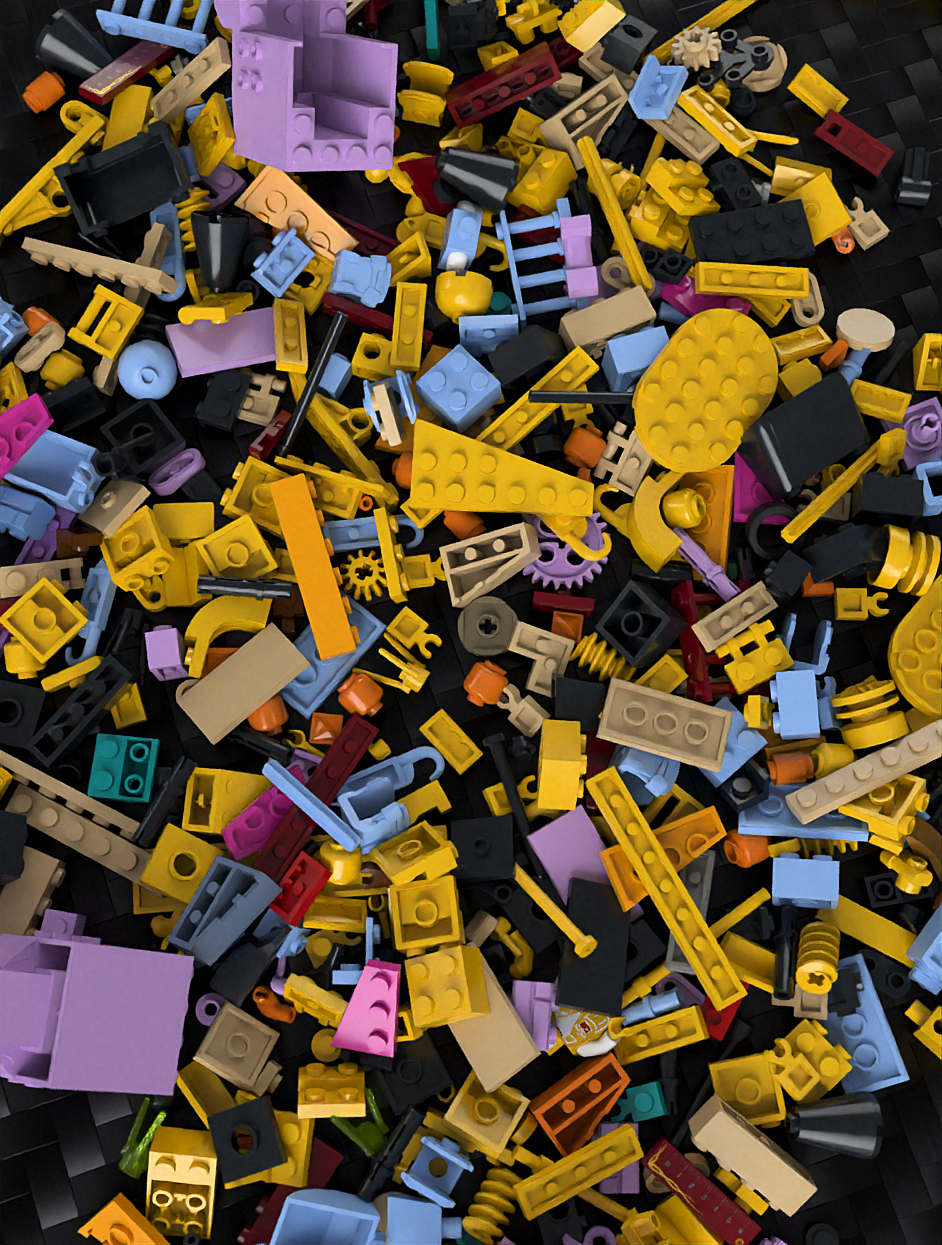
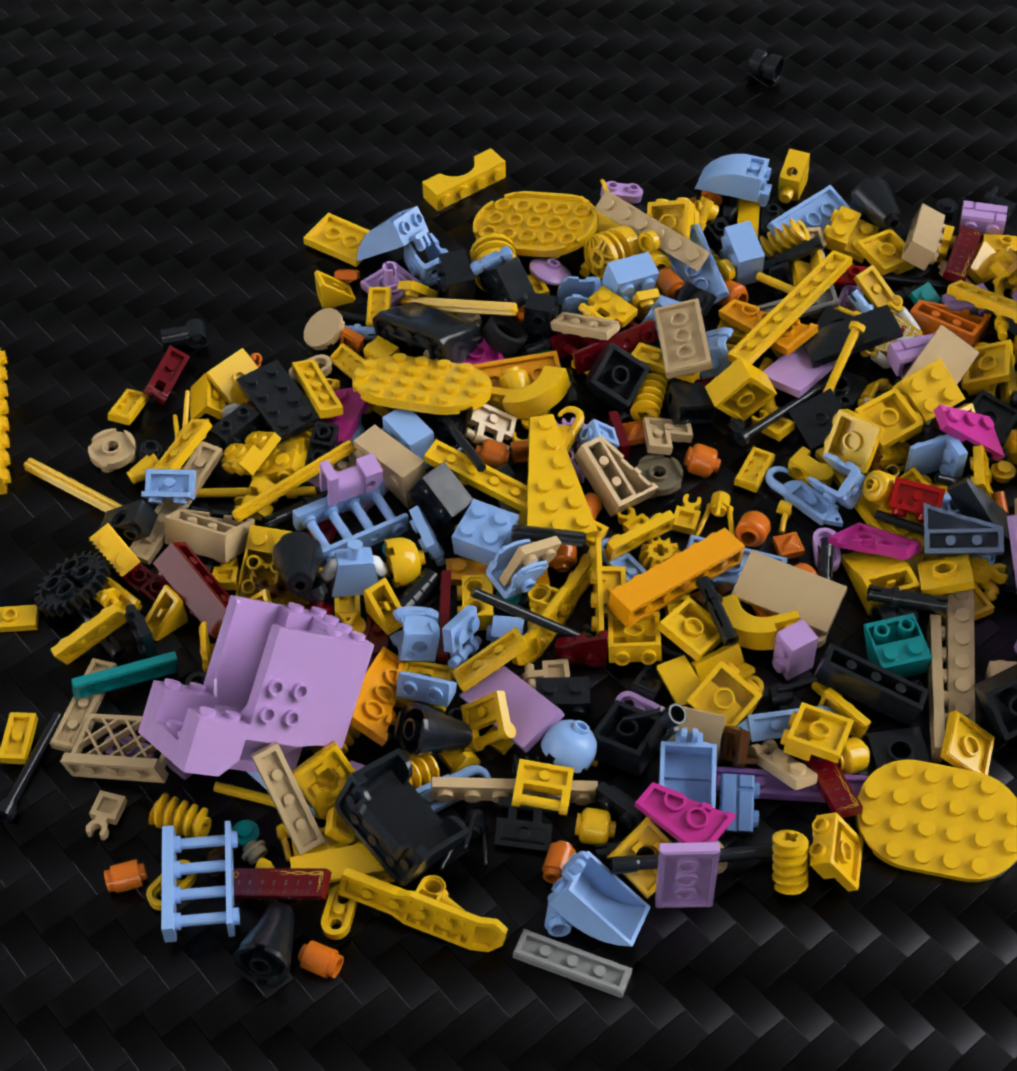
camera: 105 degrees left, 25 degrees down
tan plate [14,321,65,373] -> none
tan plate [21,237,179,295] -> none
dark red tile [250,712,380,885] -> none
light blue axle [262,759,361,852] -> none
yellow hand [282,730,325,758] -> none
yellow plate [390,282,427,371] -> none
tan plate [496,684,551,738] -> none
black plant [666,29,774,93] -> none
tan gear [671,26,722,71] -> none
lavender pin [672,526,741,603] -> none
yellow plate [763,1038,821,1101] -> none
black bracket [827,965,865,1017] -> none
tan plate [844,197,889,251] -> none
none -> light blue plate [442,605,482,669]
none -> light blue axle [470,246,513,275]
none -> black axle [511,524,586,547]
none -> lavender dish [529,258,571,286]
none -> light blue bracket [578,419,620,448]
none -> yellow tile [638,230,660,253]

